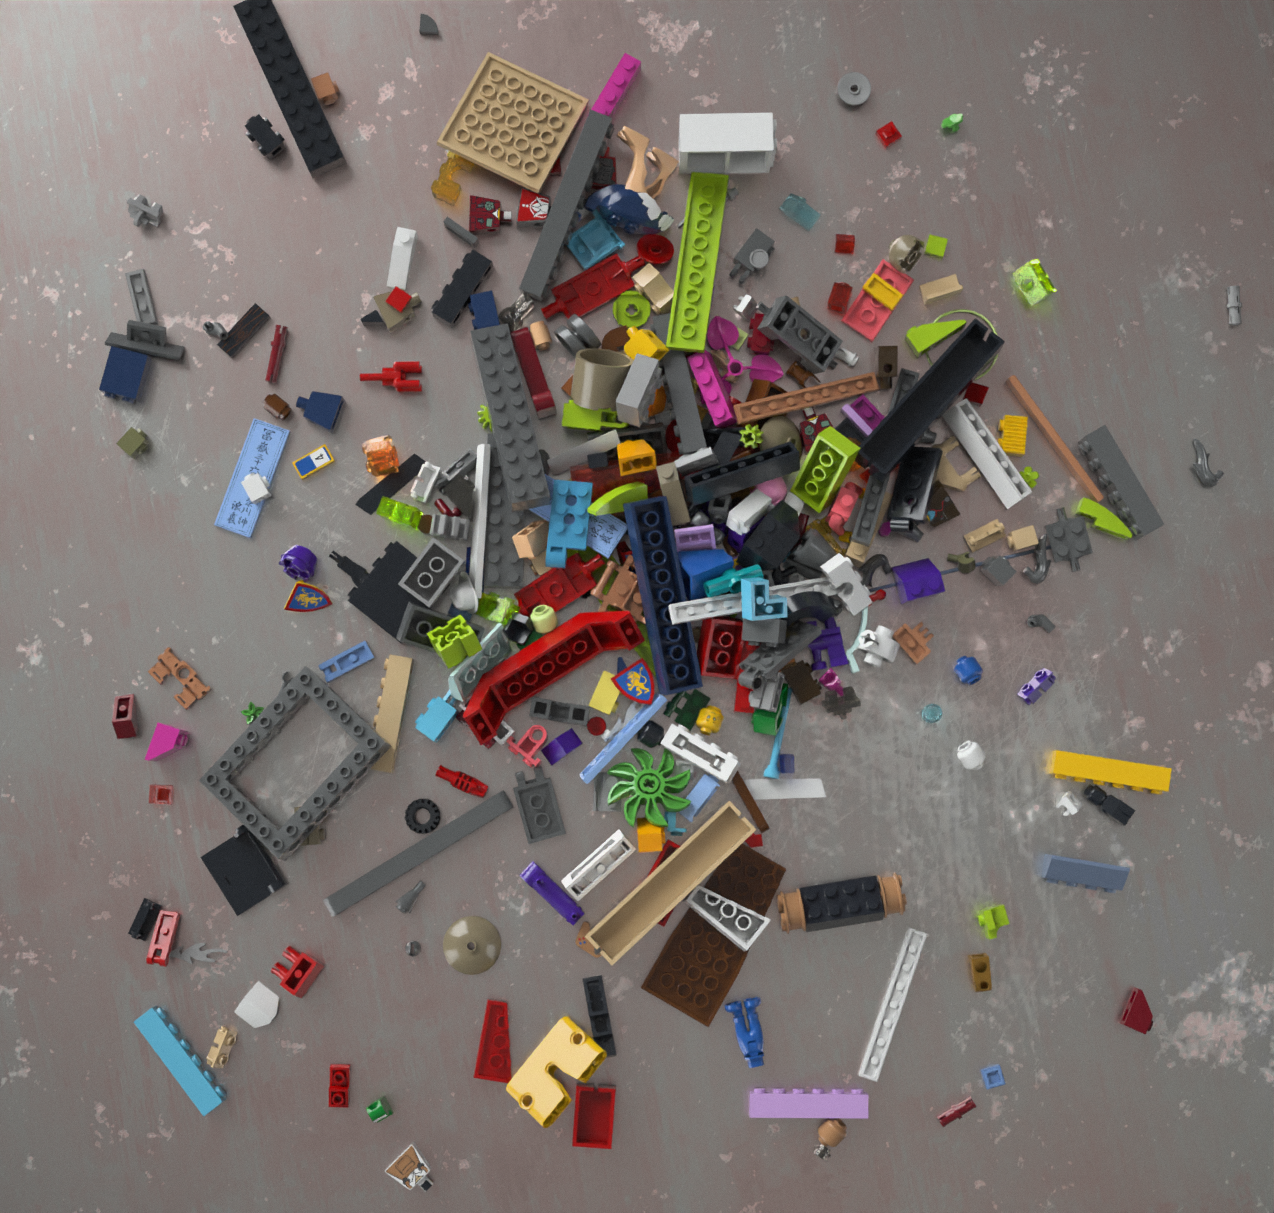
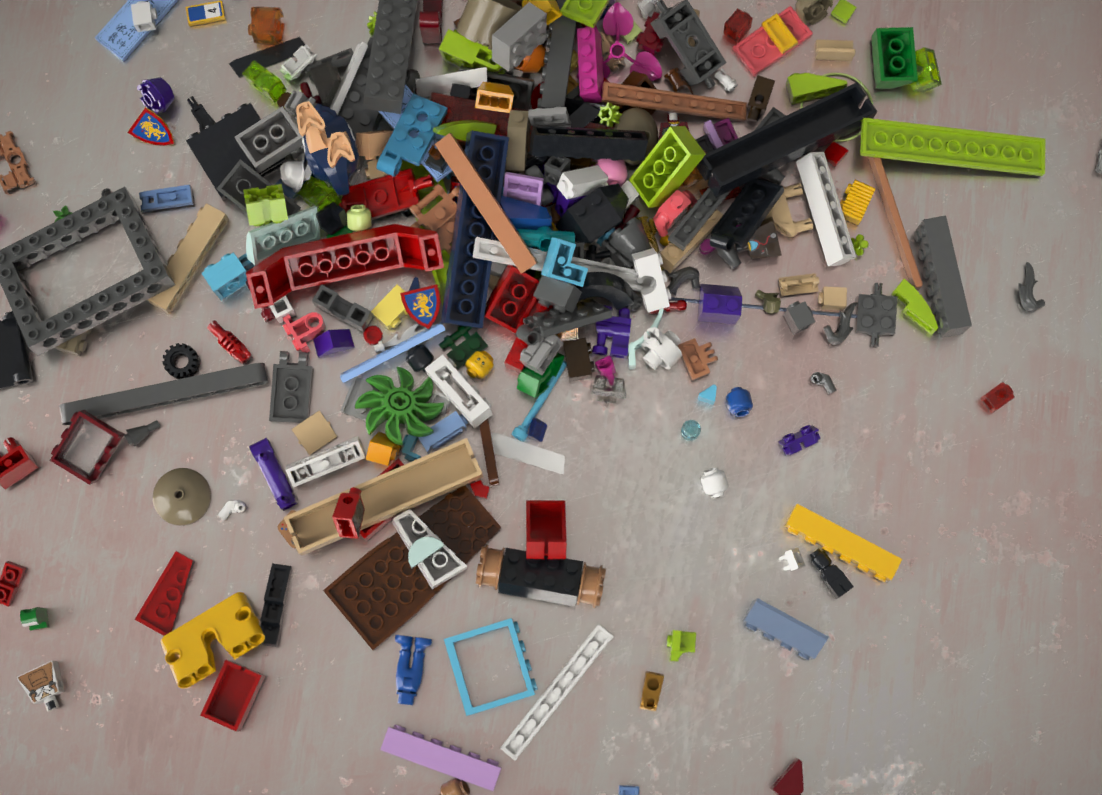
camera: 20 degrees right, 5 degrees down
dark grey hinge [405,941,421,957] -> none
none -> window [50,410,125,485]
none -> white arm [218,500,246,520]
none -> tan piece [291,410,337,455]
none -> animal [296,101,360,196]
none -> red torso [332,487,365,539]
none -> light aqua tile [408,537,444,569]
none -> pearl dark grey piece [425,145,448,174]
none -> nougat tile [435,133,538,274]
none -> medium azure window [444,618,538,716]
none -> red piece [526,500,567,559]
none -> medium azure slope [698,384,717,405]
none -> lime plate [860,118,1045,176]
none -> green slope [871,27,918,89]
none -> clear red brick [980,382,1015,413]

